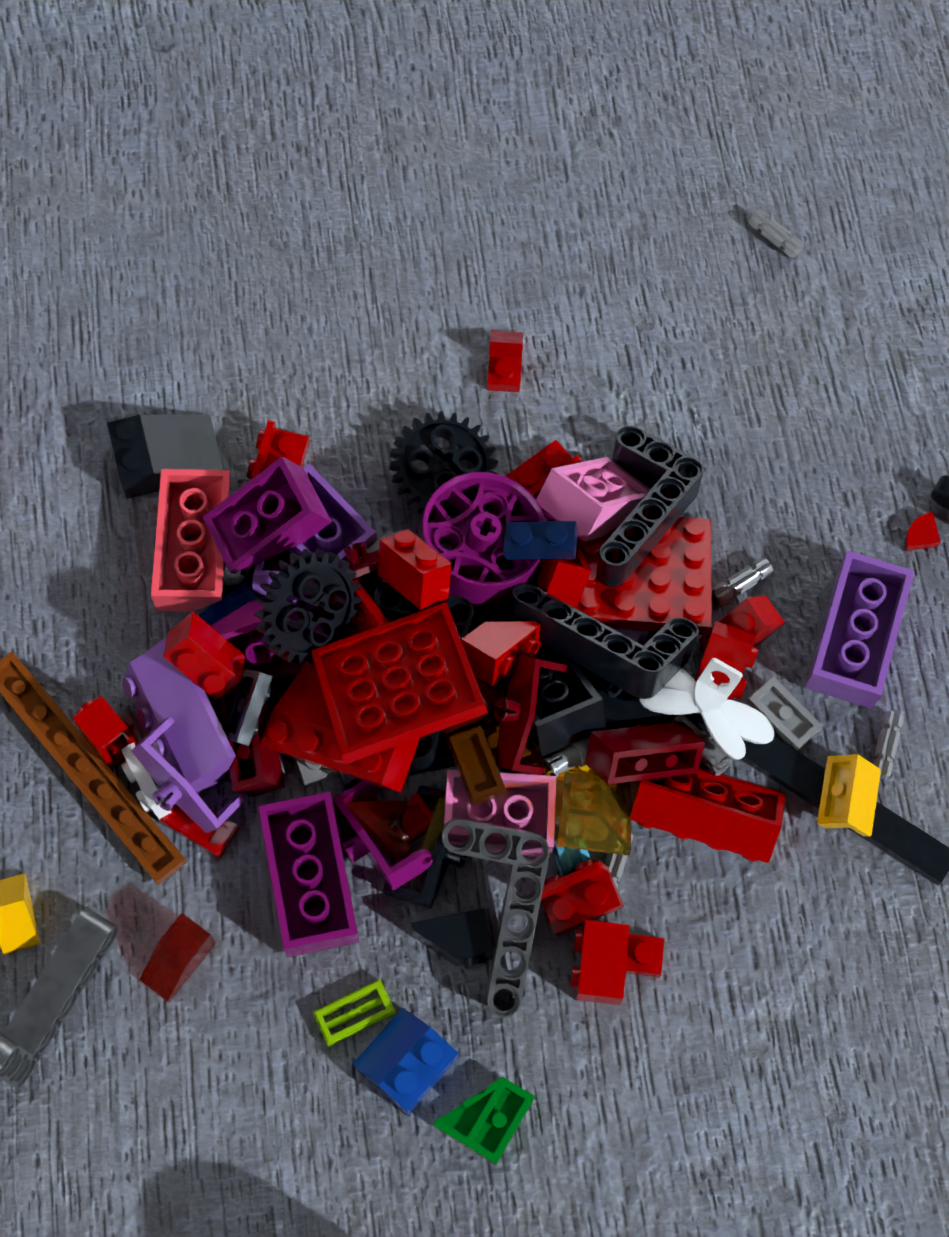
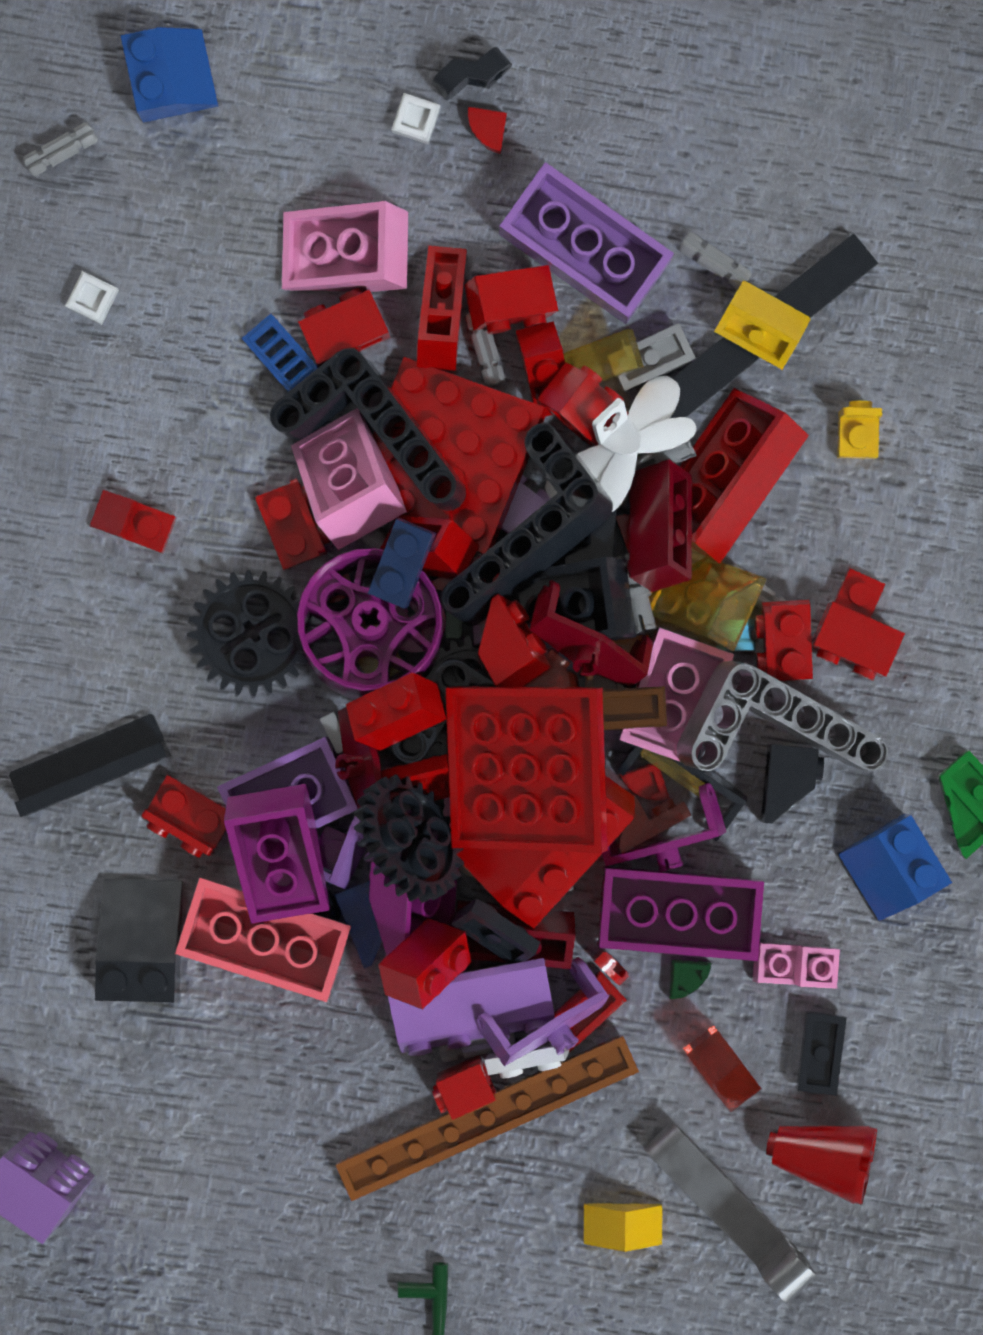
camera: 75 degrees left, 20 degrees up
lime tile [313,979,396,1048] -> none
none -> black panel [9,714,171,817]
none -> white tile [65,271,119,325]
none -> blue slope [120,27,219,123]
none -> blue slope [242,314,319,392]
none -> bright pink slope [282,201,408,292]
none -> red brick [298,288,390,367]
none -> white tile [391,93,441,145]
none -> red slope [417,245,467,371]
none -> red brick [464,265,559,334]
none -> clear yellow tile [564,329,644,383]
none -> red tile [592,949,629,986]
none -> dark green tile [668,959,712,999]
none -> bright pink slope [752,942,840,989]
none -> red cone [766,1126,877,1205]
none -> black plate [796,1011,847,1096]
none -> yellow bracket [837,401,882,459]

